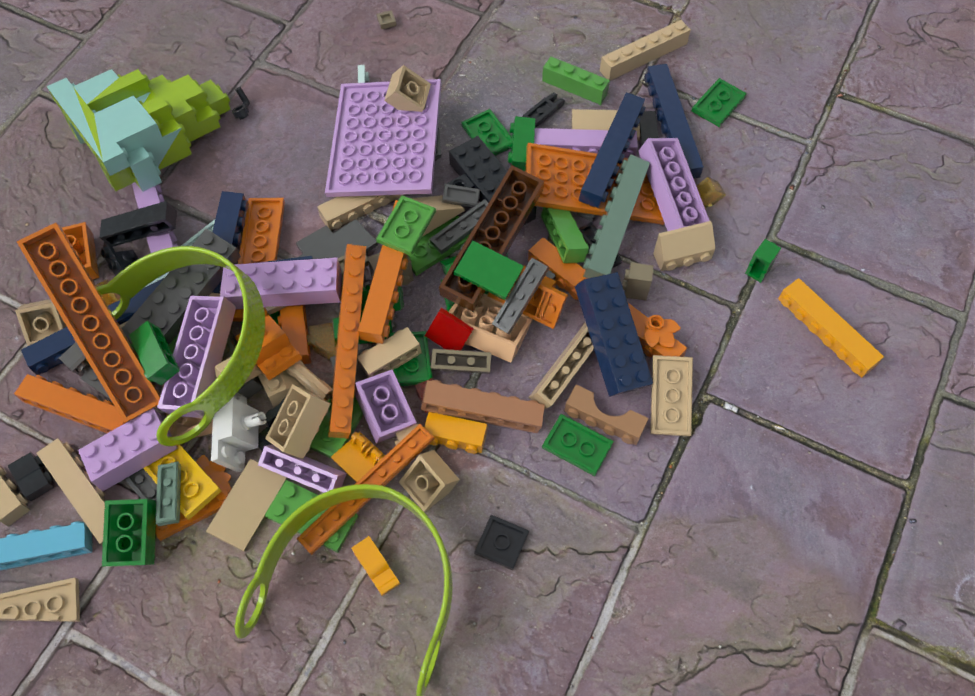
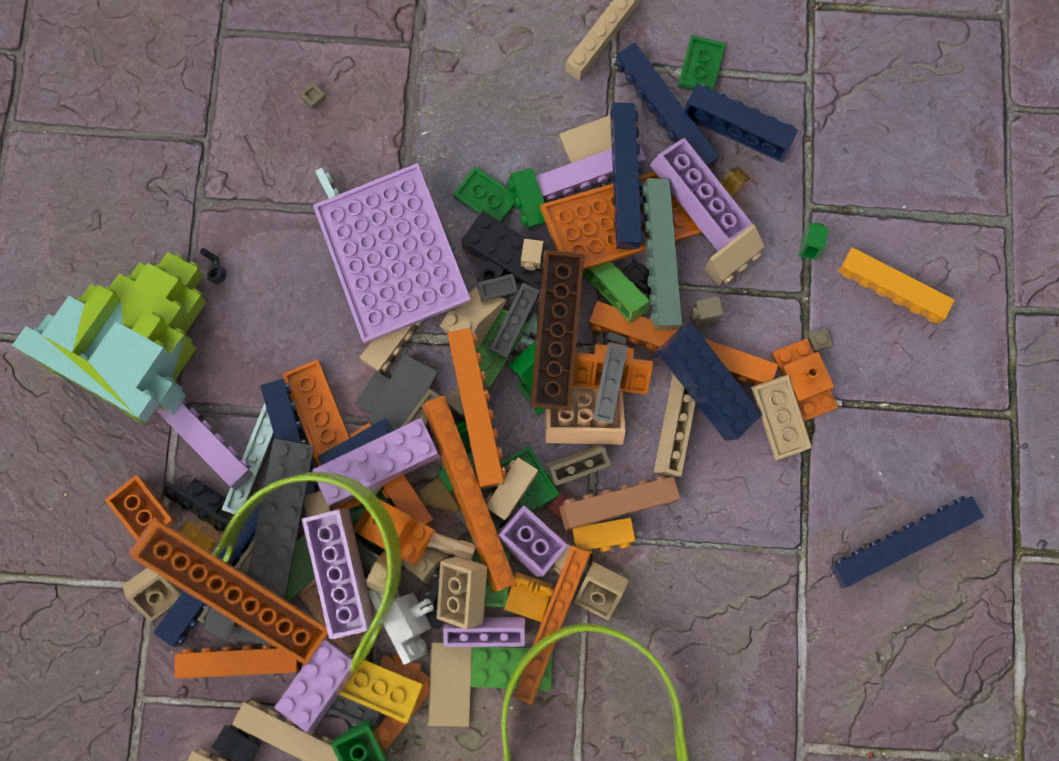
camera: 25 degrees left, 15 degrees up
black brick [99,201,177,247] -> none
green brick [129,320,180,385] -> none
sand green tile [156,462,181,526] -> none
light orange piece [351,536,400,596] -> none
bright green tile [376,195,436,256] -> none
tan slope [384,65,431,112] -> none
red tile [425,307,474,351] -> none
green tile [454,241,524,300] -> none
black tile [474,515,529,570] -> none
black hinge [522,92,565,128] -> none
bright green brick [542,56,610,105] -> none
green tile [542,414,614,476] -> none
medium nougat arch [564,385,649,445] -> none
black tile [639,111,658,147] -> none
orange plate [644,315,681,348] -> none
none -> tan brick [521,239,543,270]
none -> dark blue brick [685,83,798,163]
none -> orange brick [771,338,839,422]
none -> dark tan plate [807,328,833,352]
none -> dark blue brick [830,495,984,589]

